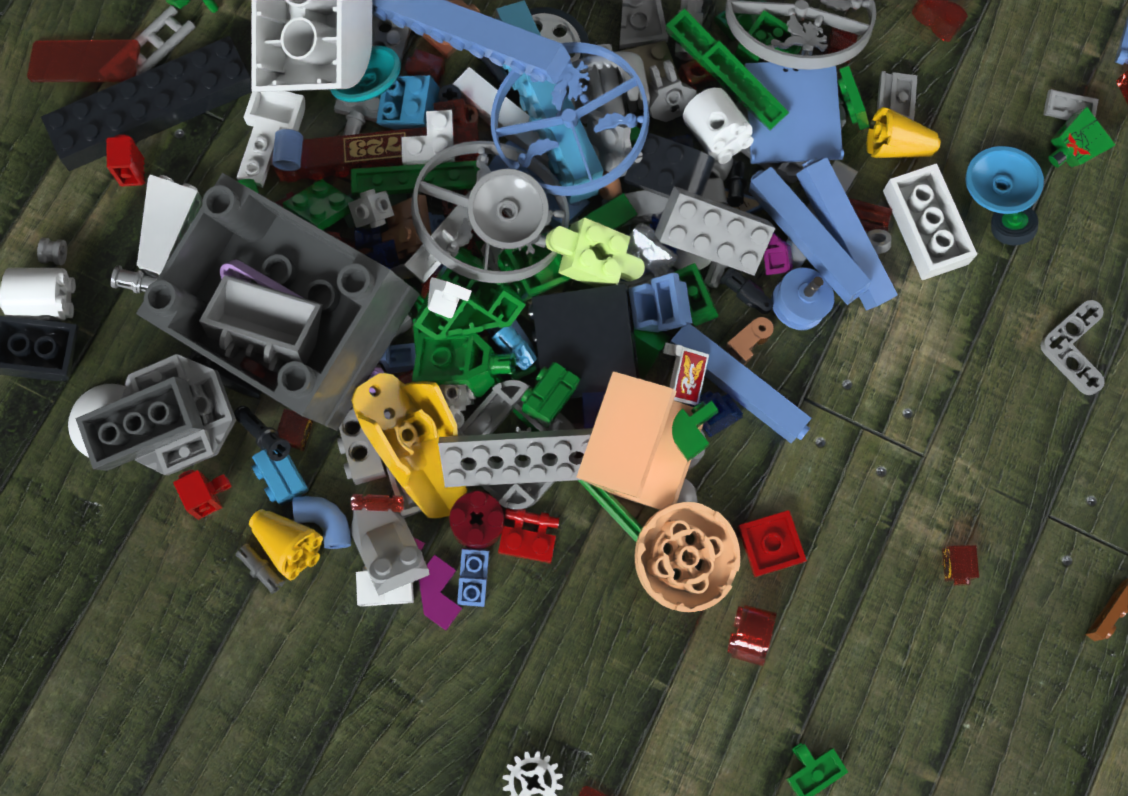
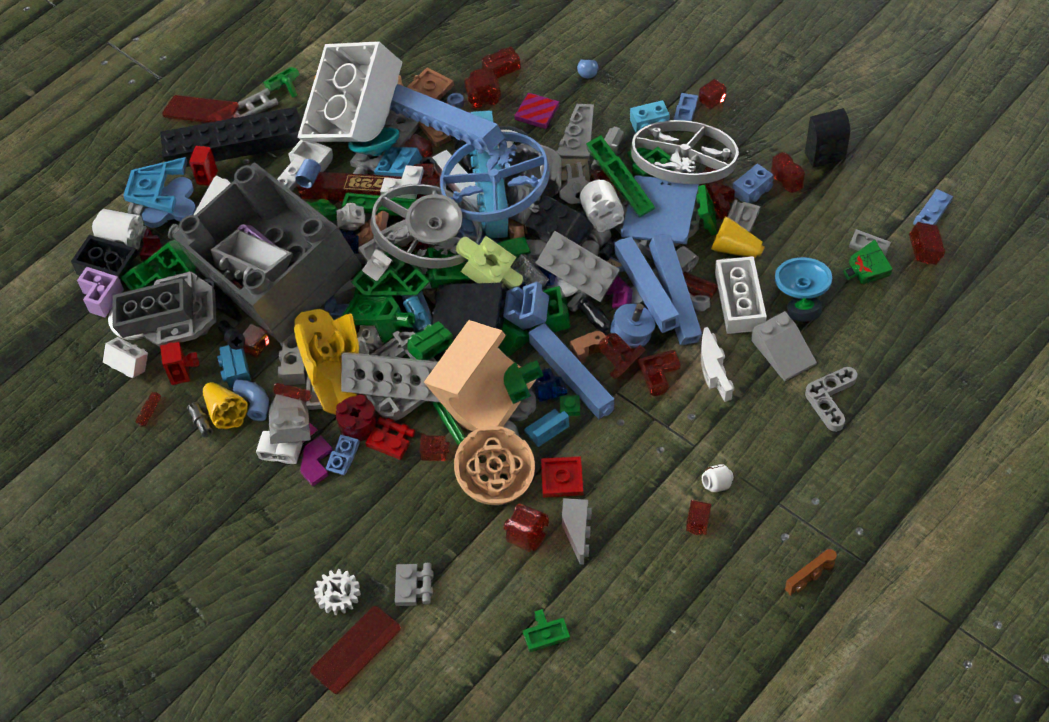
camera: 25 degrees right, 20 degrees down
flag [663,343,709,406] -> none
none -> lavender brick [77,267,124,317]
none -> white brick [103,337,148,378]
none -> green brick [122,239,196,291]
none -> dark azure wing [123,157,187,213]
none -> clear red axle [135,392,161,427]
none -> dark red slope [140,229,162,261]
none -> medium blue plant [142,177,196,228]
none -> light grey plate [395,563,434,606]
none -> clear red brick [420,433,450,461]
none -> dark azure panel [524,409,569,447]
none -> green plate [560,395,580,416]
none -> light grey slope [562,498,592,564]
none -> clear red tile [599,333,645,379]
none -> clear red brick [638,350,681,396]
none -> white slope [701,327,734,402]
none -> white head [702,464,734,492]
none -> clear red slope [708,182,735,220]
none -> medium blue brick [732,163,773,204]
none -> light grey slope [751,311,817,382]

